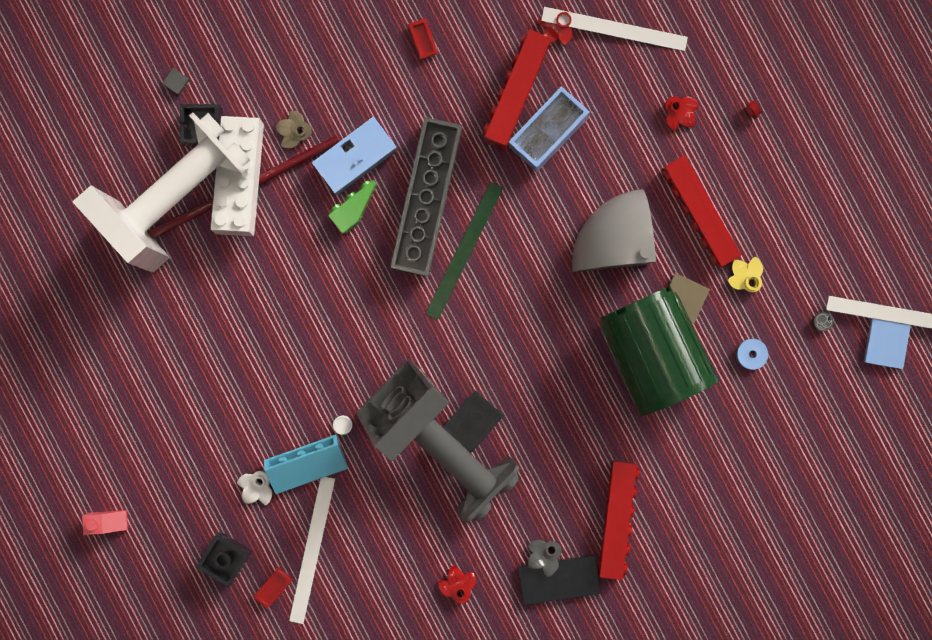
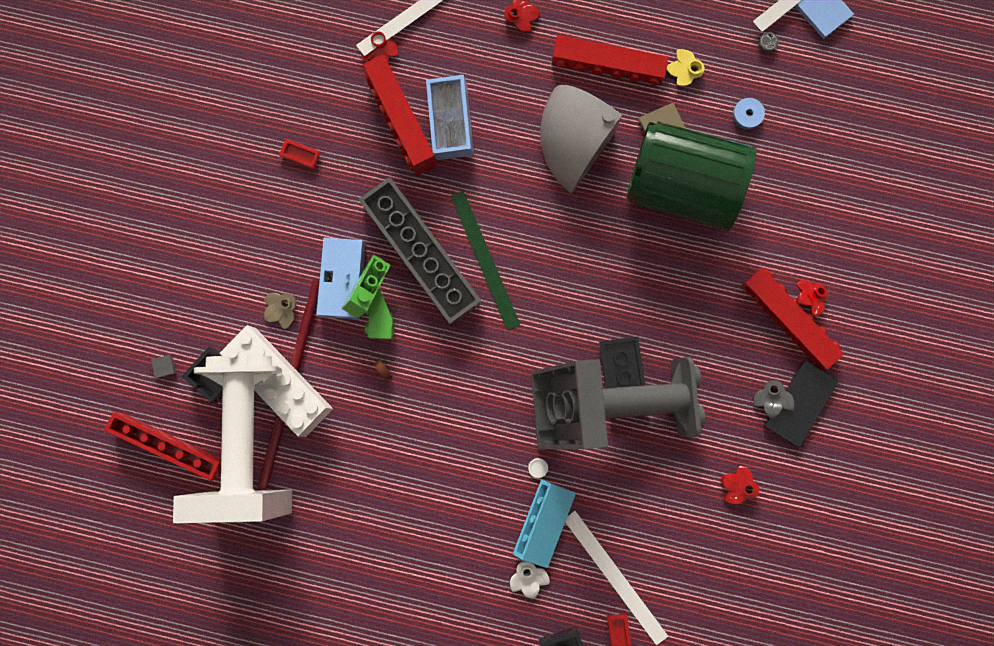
camera: 45 degrees left, 5 degrees down
none -> red brick [104,412,221,481]
none -> bright green slope [341,255,390,319]
none -> copper tile [374,359,392,379]
none -> red plate [796,280,828,317]

